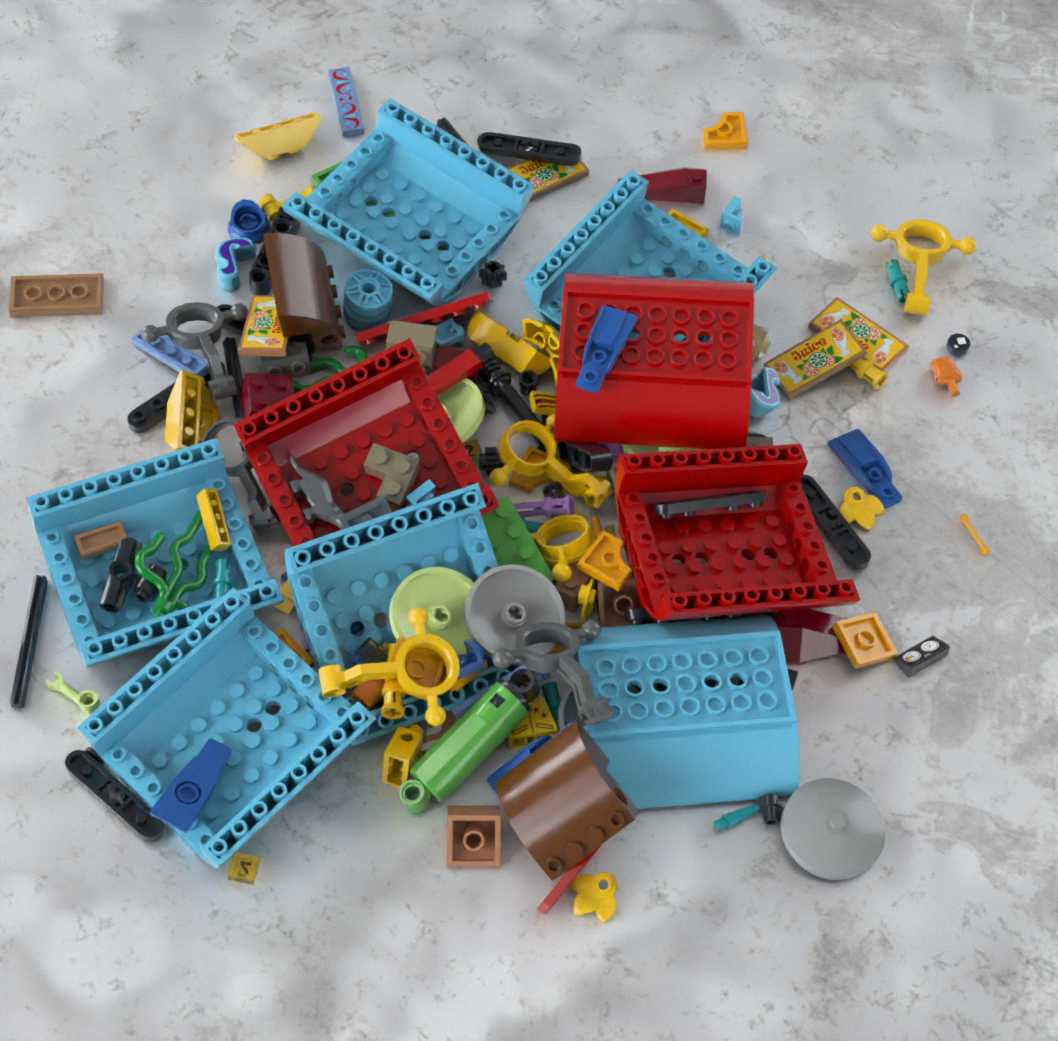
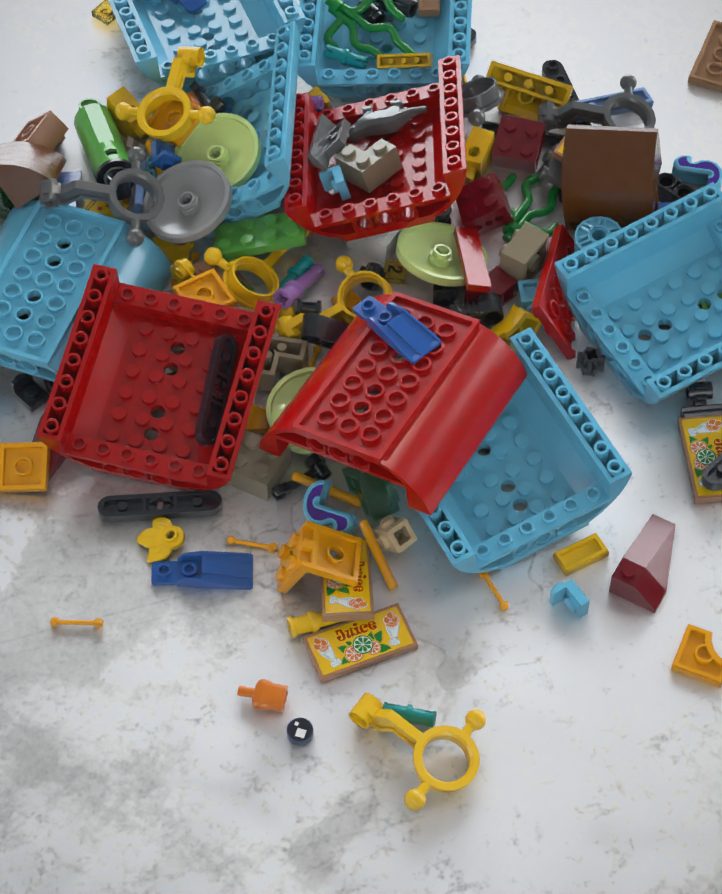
camera: 120 degrees right, 0 degrees up
none -> light orange hinge [226,536,278,553]
none -> light orange bracket [275,521,362,593]
none -> light orange bar [358,519,398,591]

